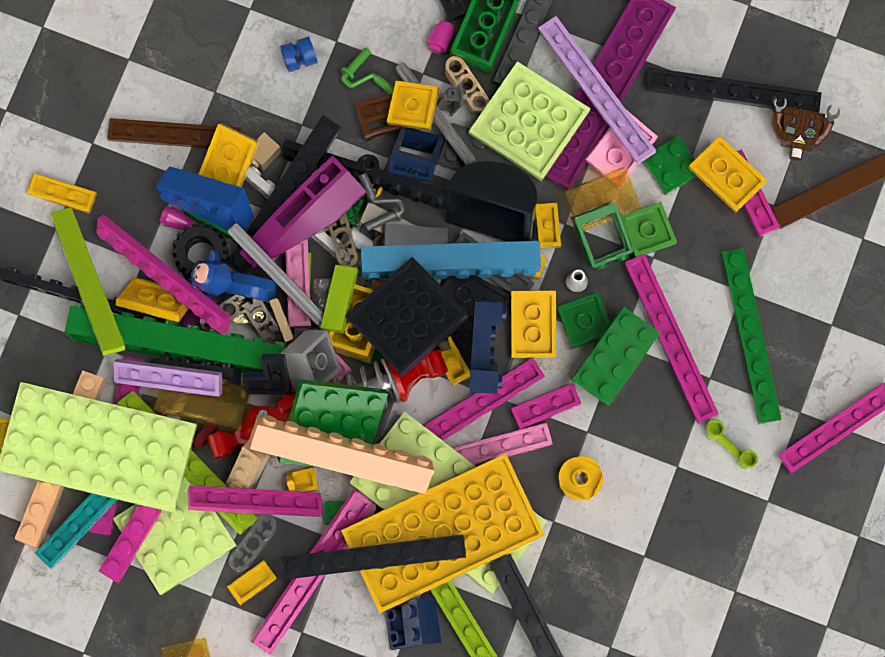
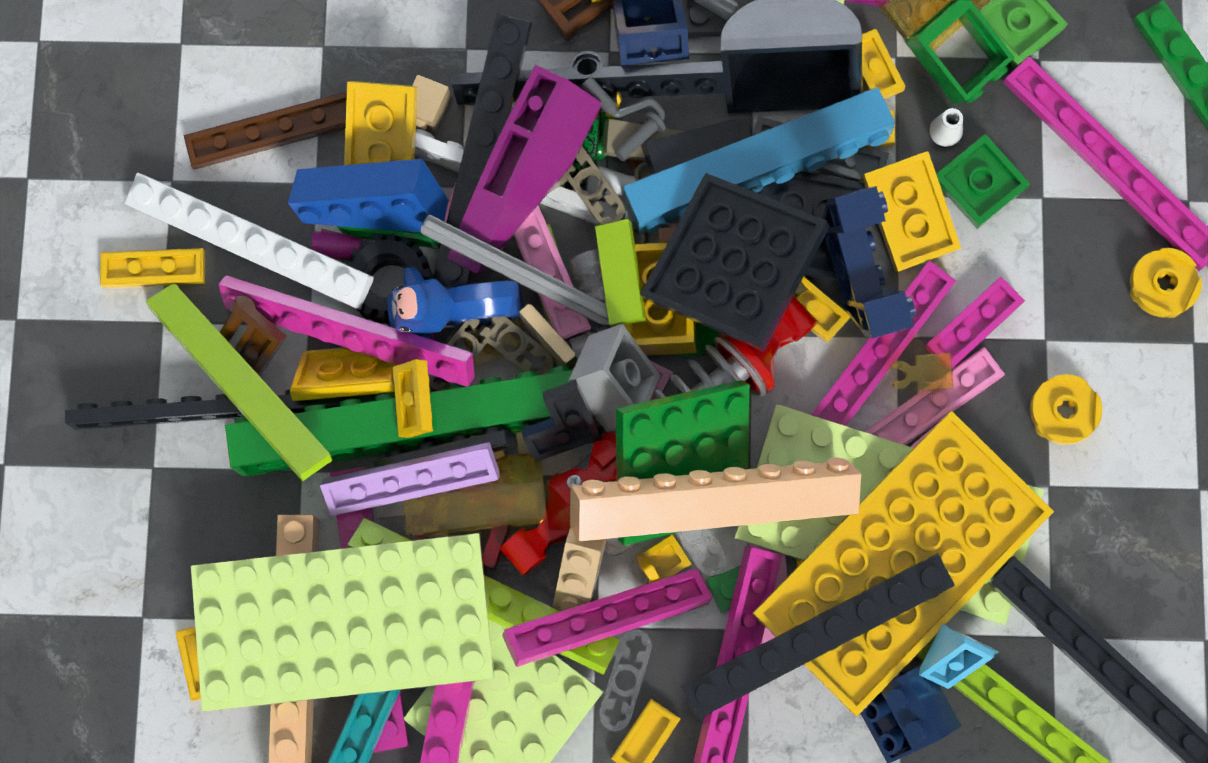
camera: 15 degrees left, 0 degrees up
green brick [570,307,660,406] -> none
none -> white plate [124,173,374,309]
none -> reddish brown plate [219,296,287,377]
none -> yellow plate [393,359,433,438]
none -> clear yellow plate [890,353,954,392]
none -> medium azure slope [919,624,1000,689]
none -> yellow plate [1129,248,1202,318]

